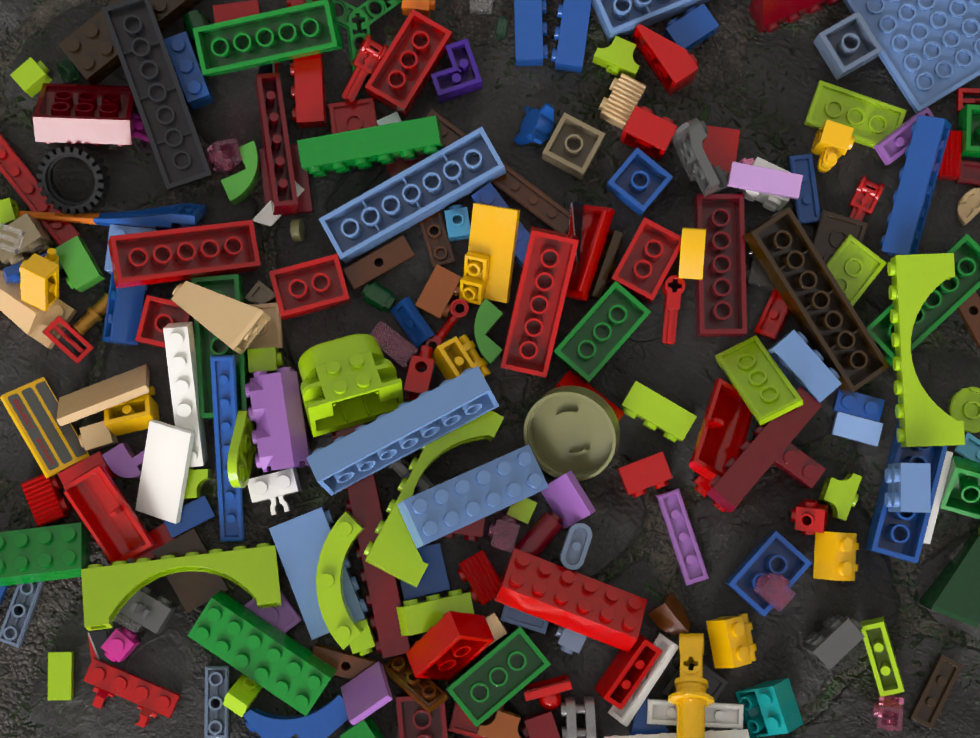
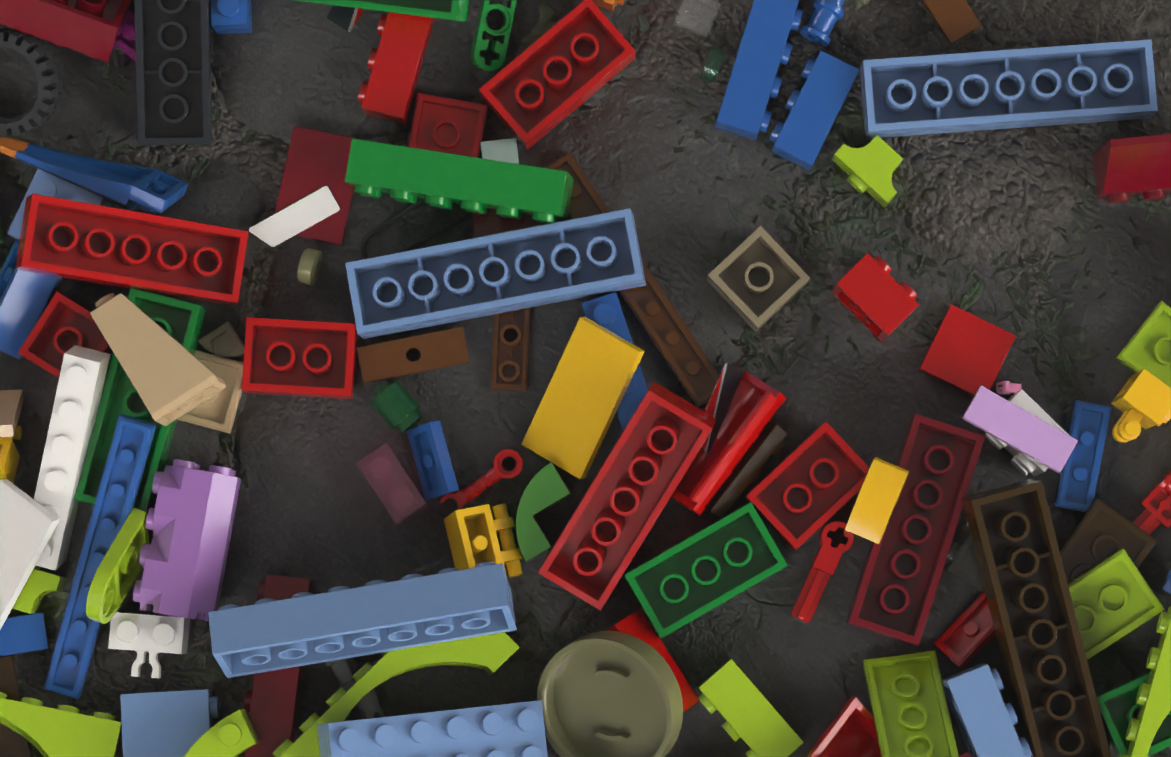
camera: 20 degrees right, 0 degrees up
clear pink brick [206,138,242,173] -> none
bright green brick [221,141,261,206] -> none
lime brick [247,347,284,374] -> none
dark red brick [255,73,298,215] -> none
lime brick [298,334,404,437] -> none
red connector [342,34,388,102] -> none
red torso [404,345,435,400] -> none
dark orange brick [415,264,462,321] -> none
dark purple brick [431,39,482,103] -> none
dark azure brick [444,205,471,242] -> none
yellow slope [459,251,490,305] -> none
blue piece [513,103,554,145] -> none
tan brick [598,73,647,130] -> none
blue brick [605,147,673,217] -> none
red slope [632,24,699,96] -> none
blue brick [663,3,719,52] -> none
dark grey slope [671,118,729,198] -> none

